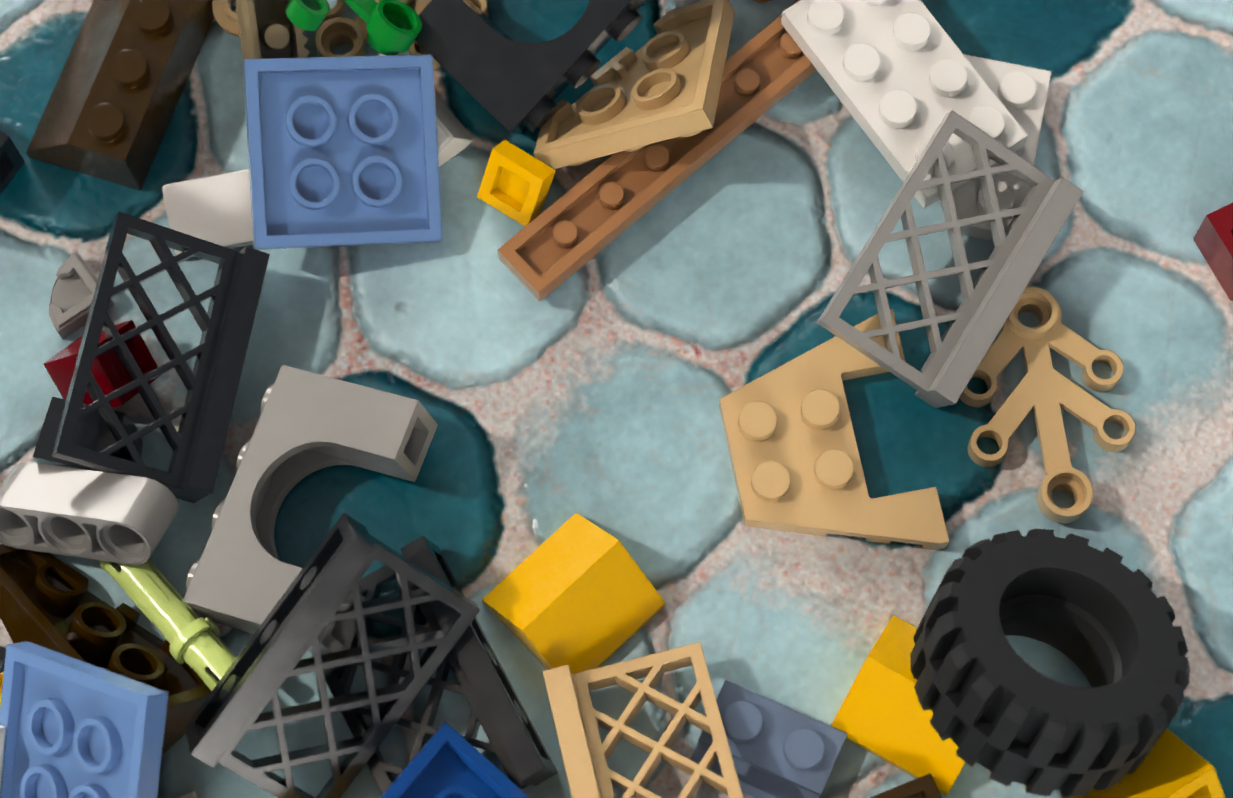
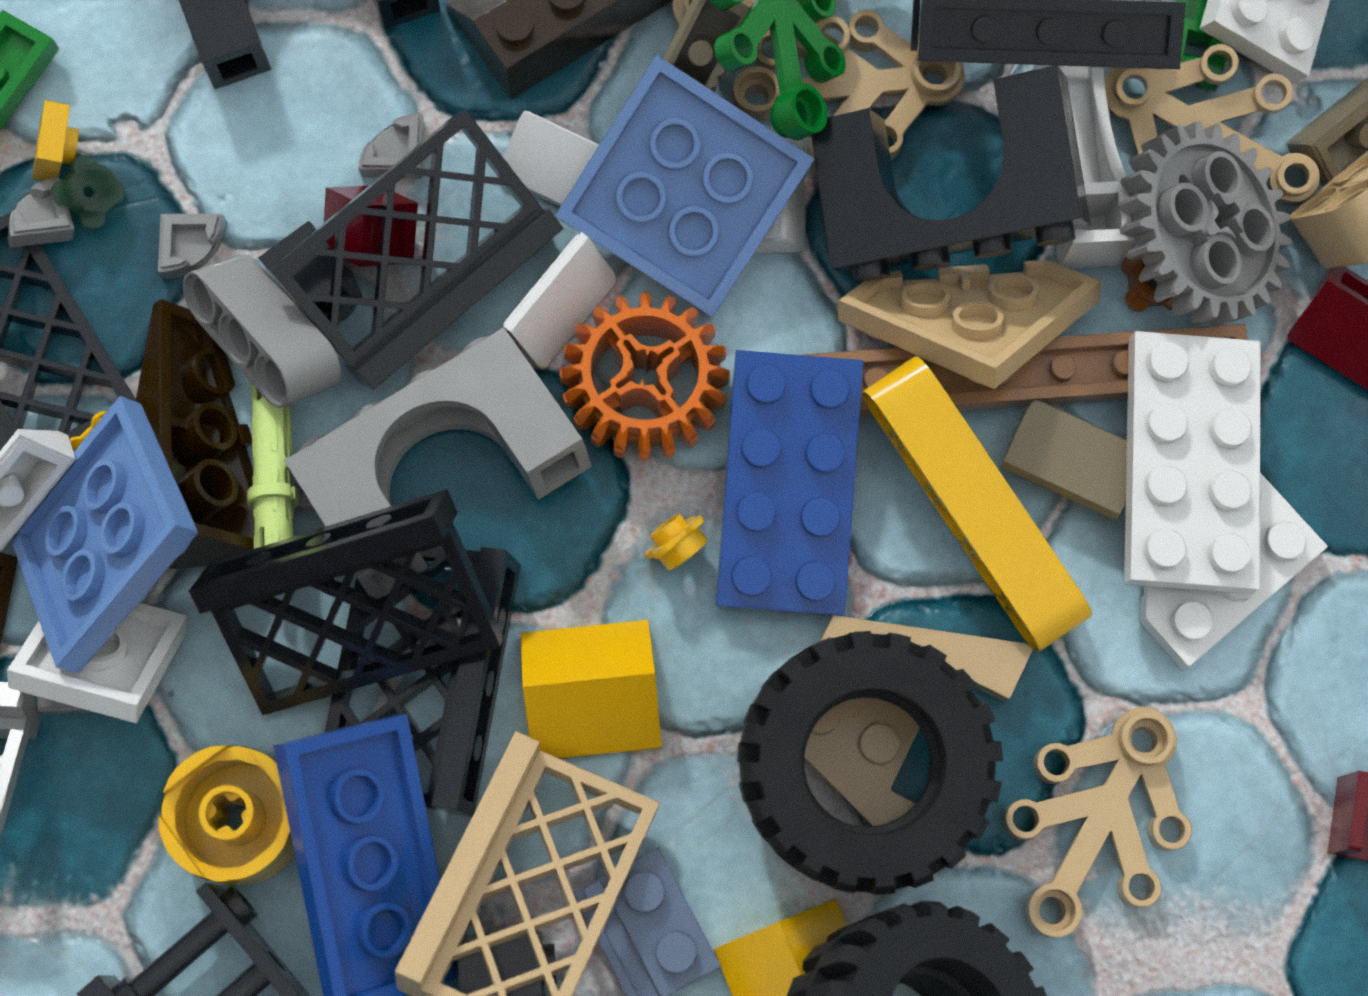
camera: 30 degrees right, 5 degrees up
yellow plate [477,140,556,226] -> none
light grey fence [817,110,1084,408] -> none
none -> white slope [503,232,616,370]
none -> orange gear [560,291,730,462]
none -> yellow plate [645,513,708,571]
none -> blue plate [716,350,864,616]
none -> black tyre [737,631,1003,895]
none -> yellow beam [862,356,1092,653]
none -> dark tan slope [1000,399,1127,521]

